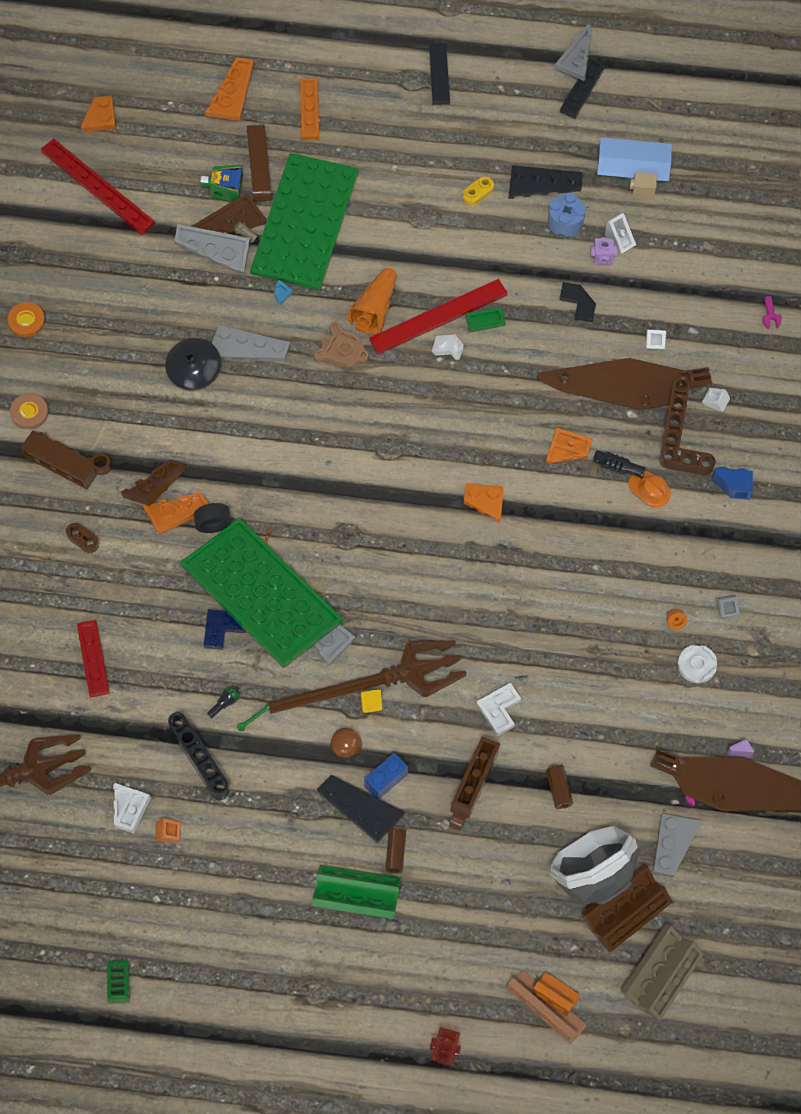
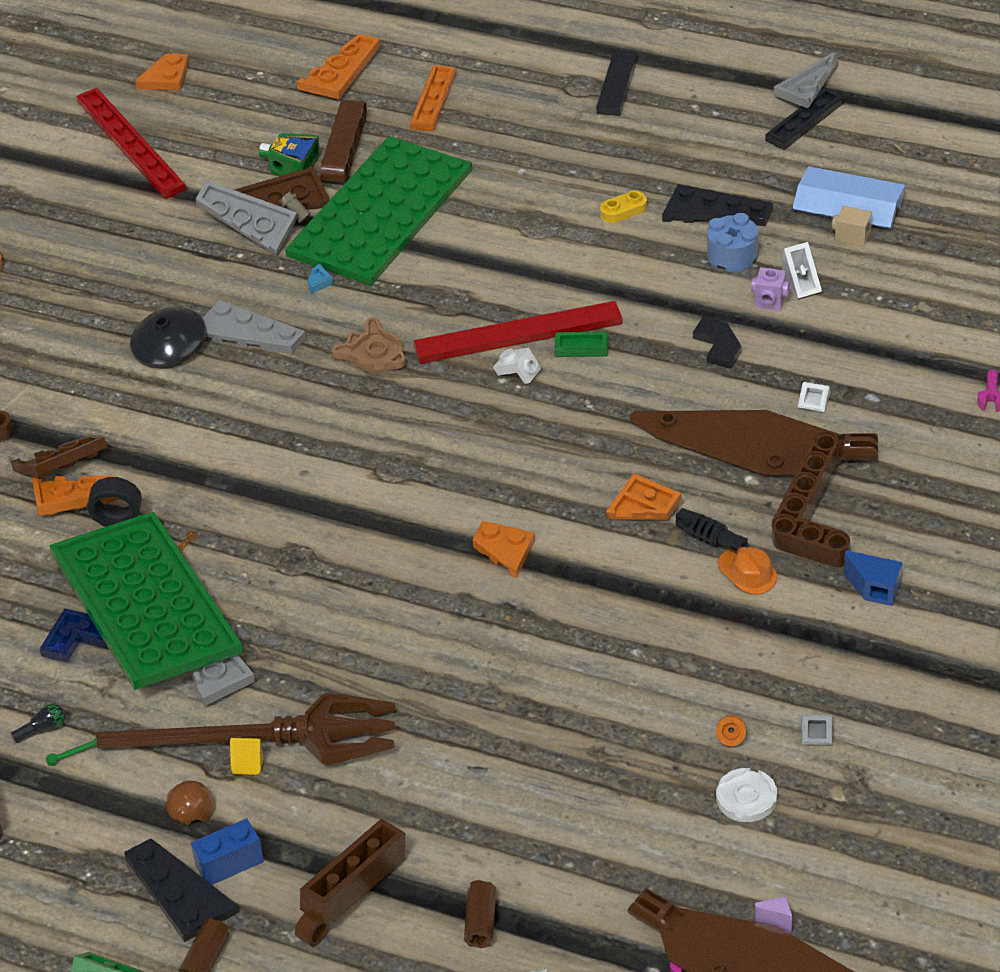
camera: 20 degrees right, 20 degrees down
orange cone [347,268,397,334] -> none
white plate [476,683,521,737] -> none
white slope [702,388,730,412] -> none

